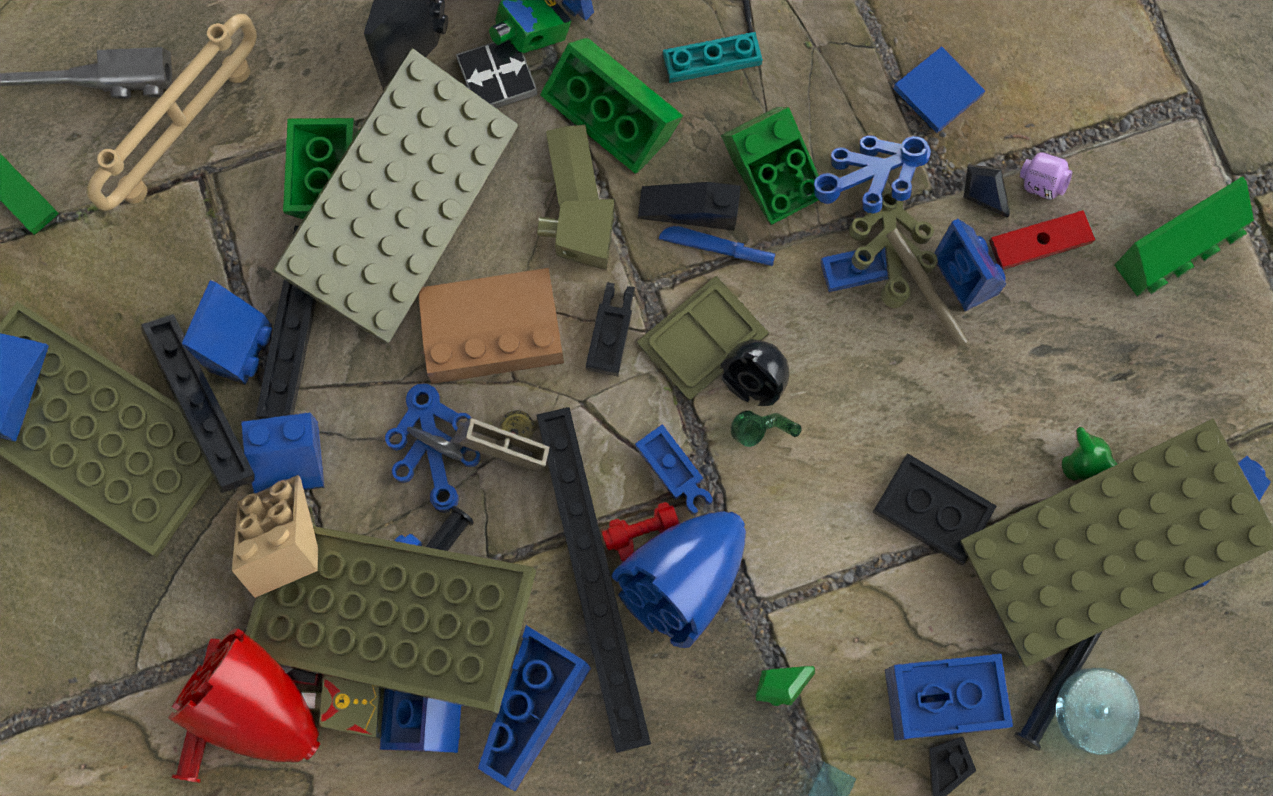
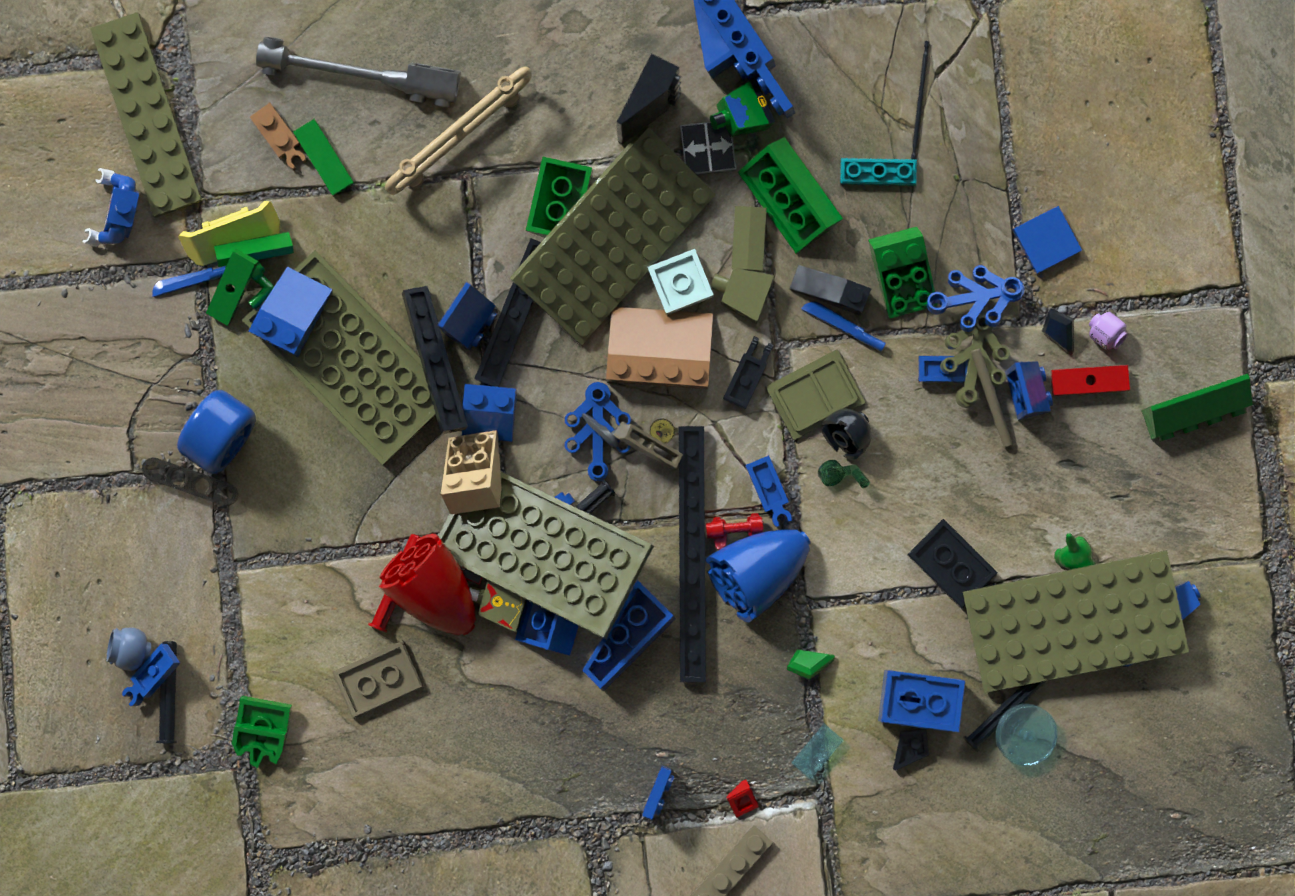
camera: 20 degrees right, 10 degrees up
none -> light aqua plate [648,249,714,315]

